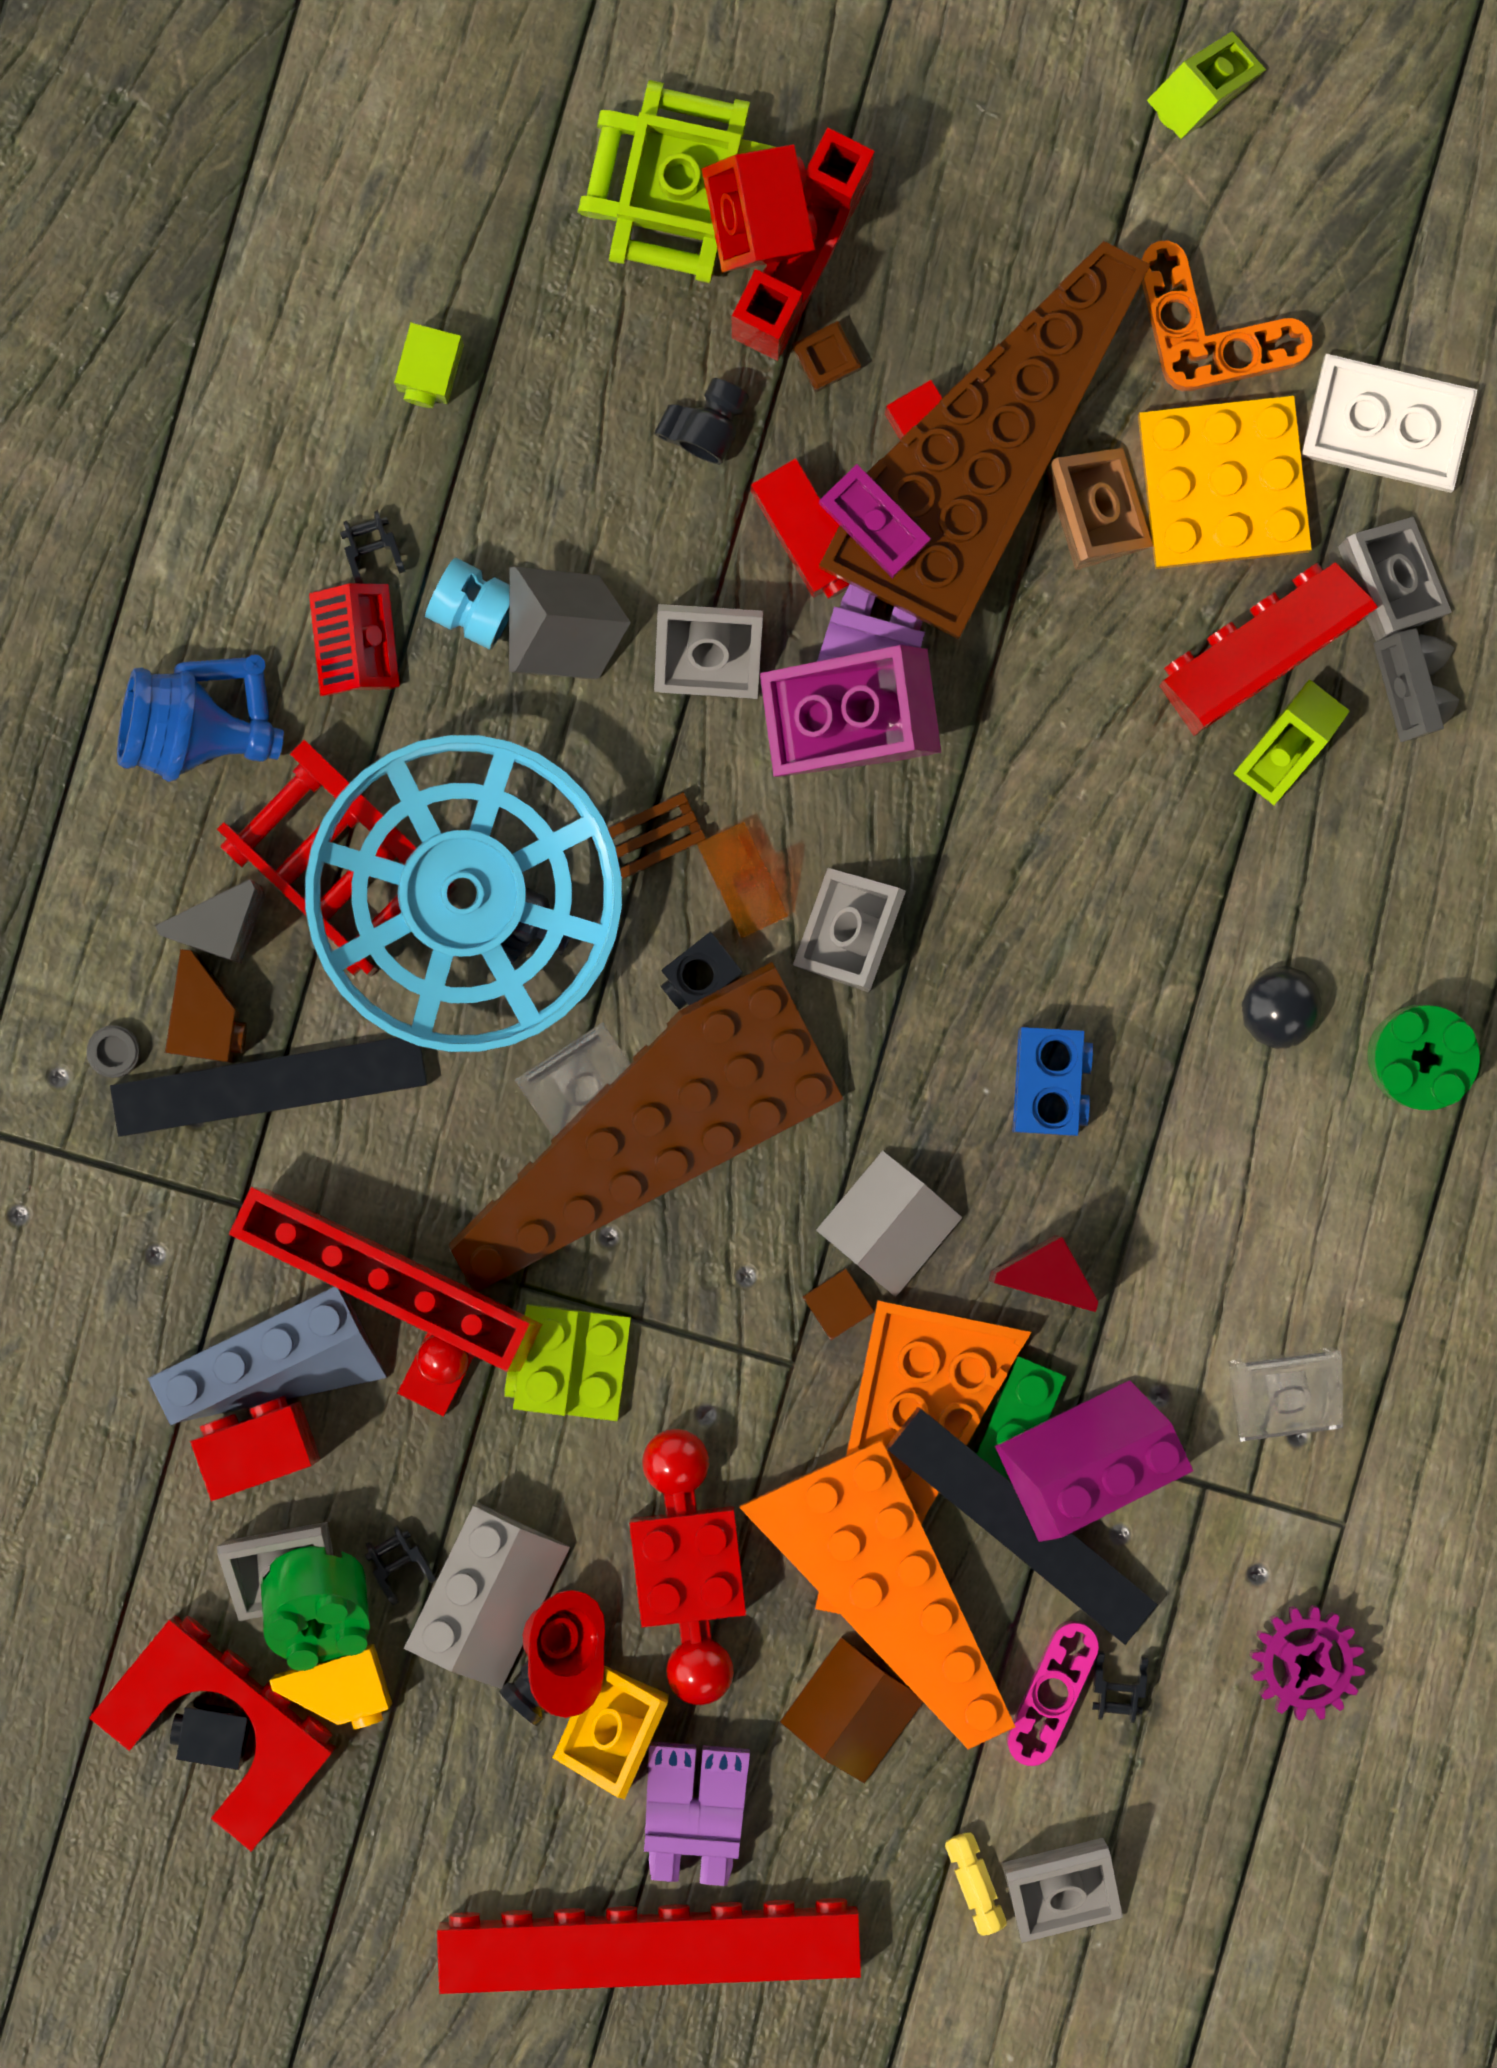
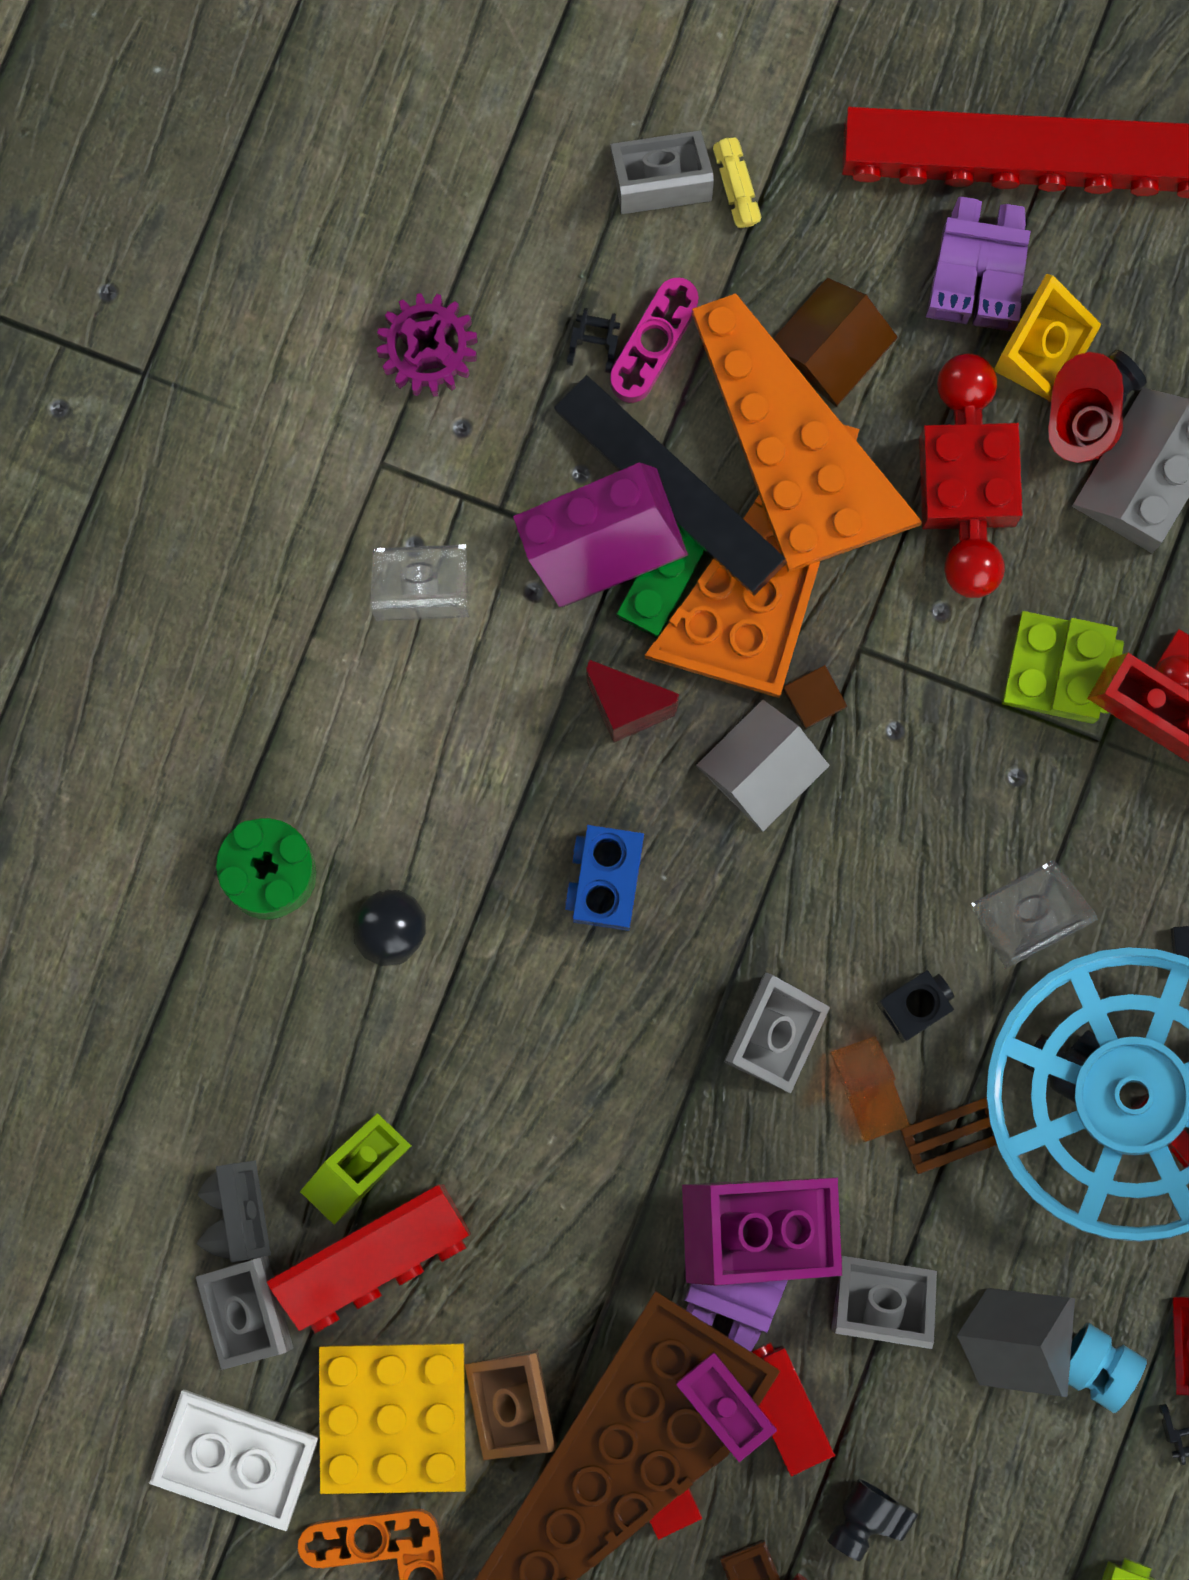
camera: 170 degrees left, 5 degrees down
reddish brown wing [449,962,843,1292] -> none

